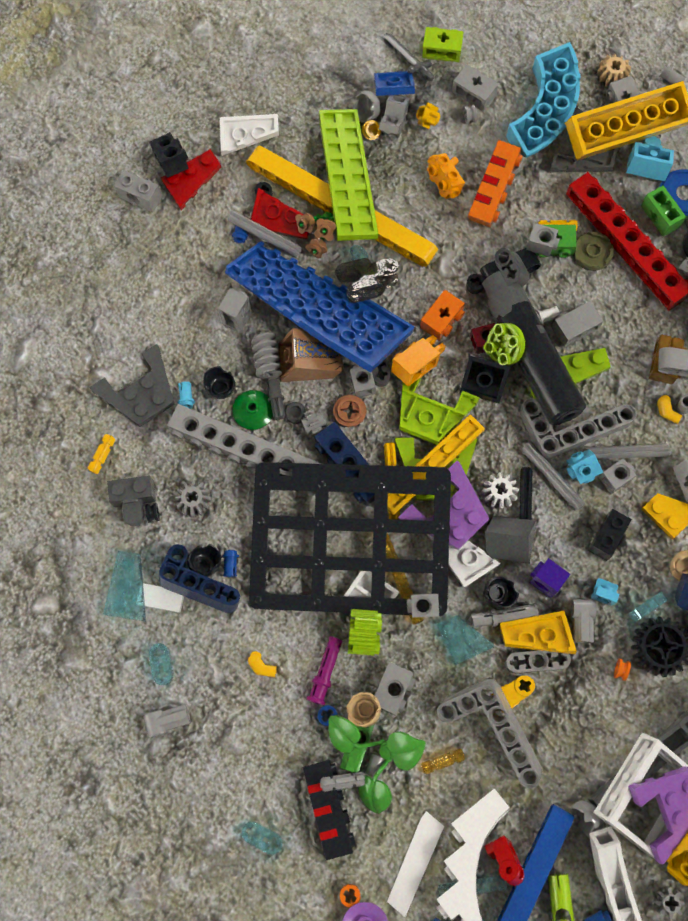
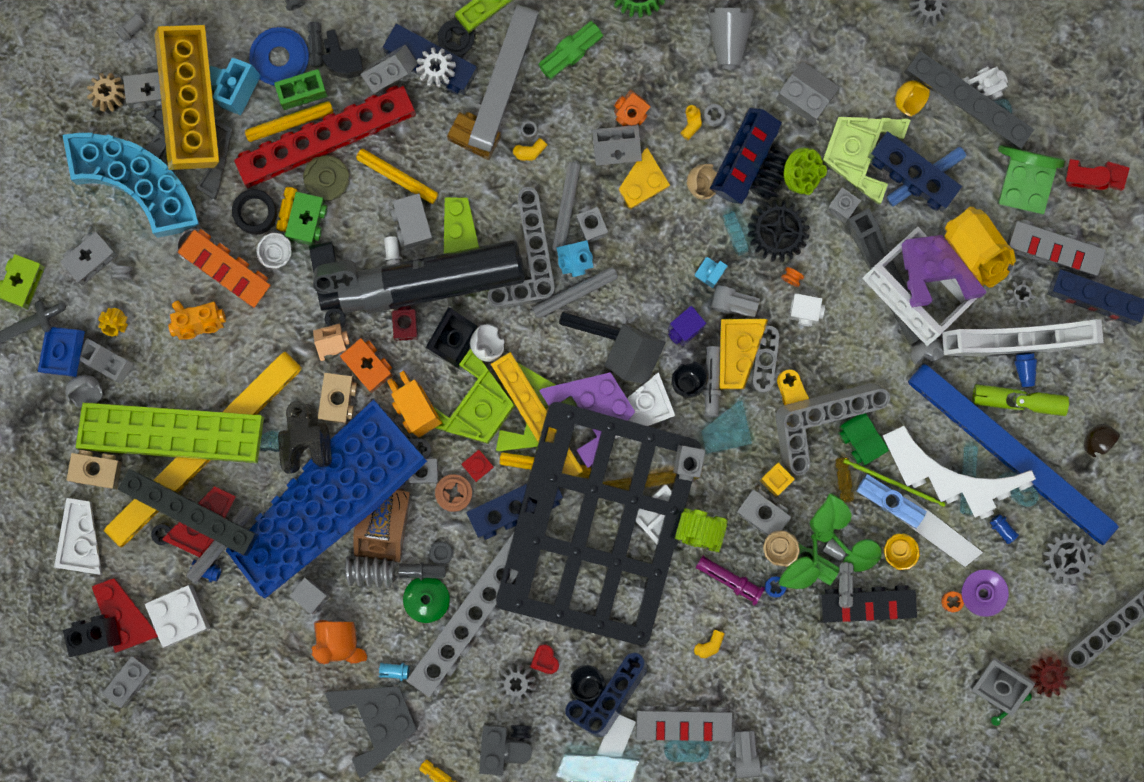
camera: 85 degrees left, 10 degrees up
black hair [203,366,236,399] -> none
blue pin [222,550,239,578] -> none
clear light blue beam [242,821,283,855] -> none
medium nougat plant [295,212,336,258] -> none
light grey gear [301,409,326,436] -> none
yellow plate [362,120,381,140] -> none
white gear [482,473,519,509] -> none
lime tile [484,323,525,365] -> none
red leg [484,835,525,886] -> none
light grey brick [526,223,560,257] -> none
black brick [588,509,632,561] -> none
none -> tan brick [66,450,122,490]
none -> pearl dark grey brick [118,469,258,556]
none -> white brick [145,585,211,648]
none -> black tyre [232,189,277,235]
none -> yellow axle [245,101,333,142]
none -> white hair [256,232,292,269]
none -> orange piece [311,620,367,664]
none -> light nougat brick [313,323,350,361]
none -> tan brick [318,373,357,424]
none -> yellow axle [356,148,438,204]
none -> red plate [461,450,494,483]
none -> white hair [470,324,504,362]
none -> red tile [530,644,559,674]
none -> light grey brick [636,706,732,741]
none -> yellow brick [759,463,795,497]
none -> white brick [789,293,825,327]
none -> green brick [838,413,889,467]
none -> lime piece [843,459,946,507]
none -> light blue piece [856,474,927,529]
none -> yellow hair [883,533,920,570]

